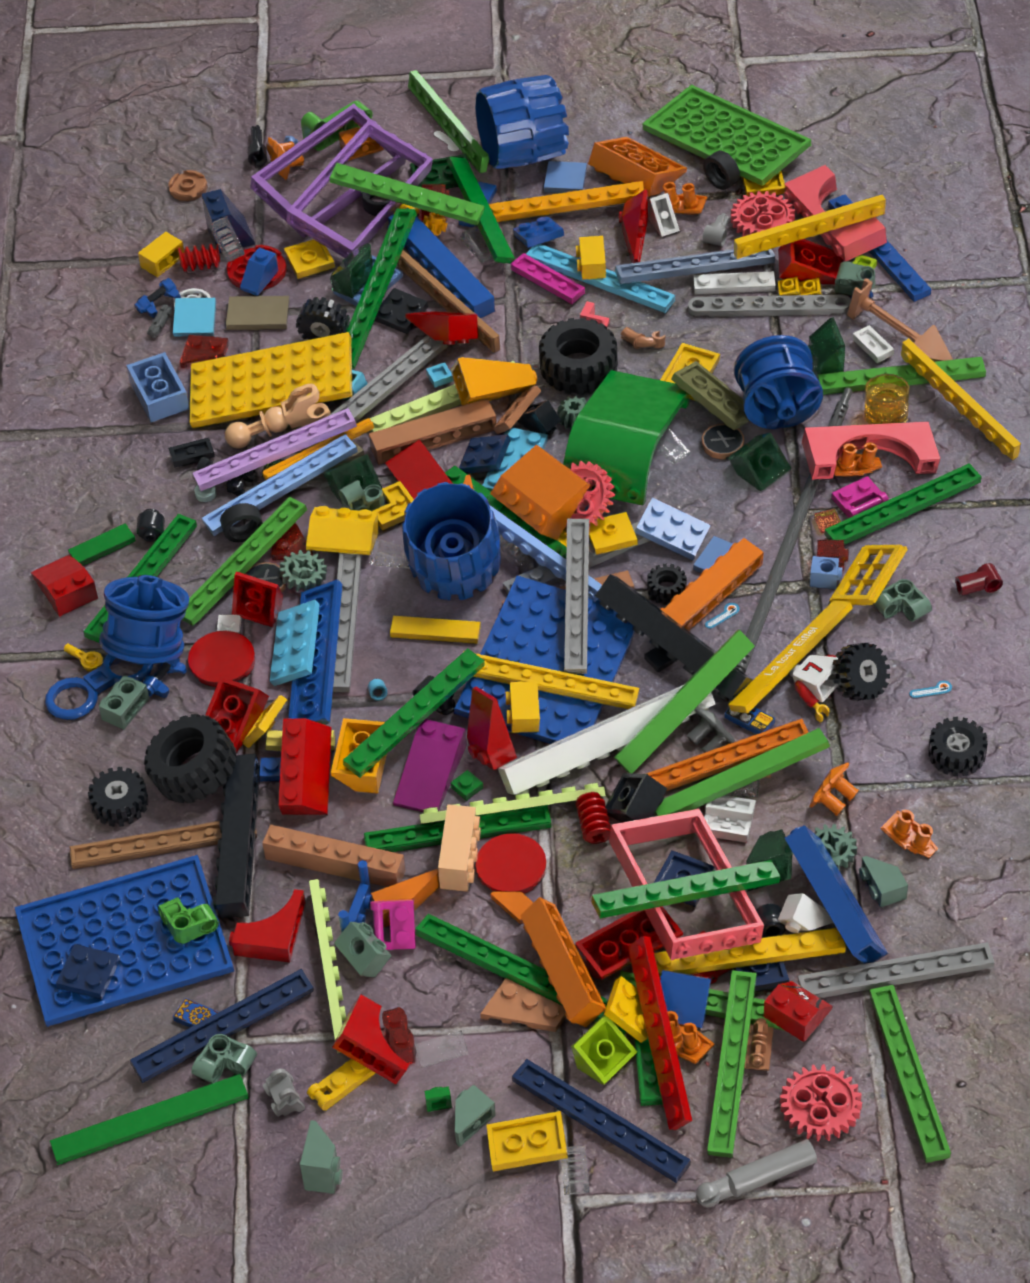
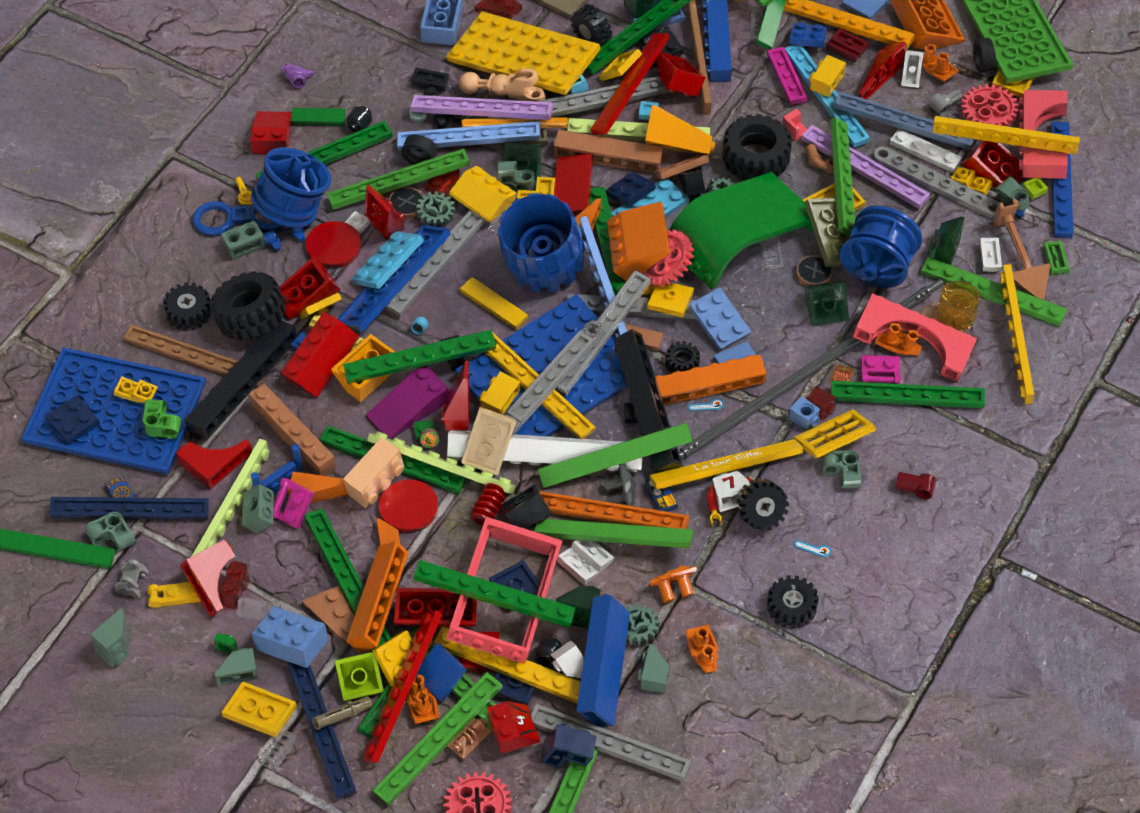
camera: 30 degrees right, 5 degrees up
none -> yellow slope [114,376,158,403]
none -> medium blue brick [252,606,329,668]
none -> medium lavender animal [280,63,314,88]
none -> dark tan pin [312,696,372,730]
none -> tile [419,428,439,448]
none -> tan plate [461,407,517,475]
none -> light grey plate [505,320,603,435]
none -> dark blue brick [540,724,597,768]
none -> red tile [590,33,670,135]
none -> yellow plate [599,49,642,81]
none -> lavender plate [801,125,930,209]
none -> dark red plate [826,28,869,63]
none -> bright green plate [830,116,855,237]
none -> bright green tile [1043,241,1070,275]

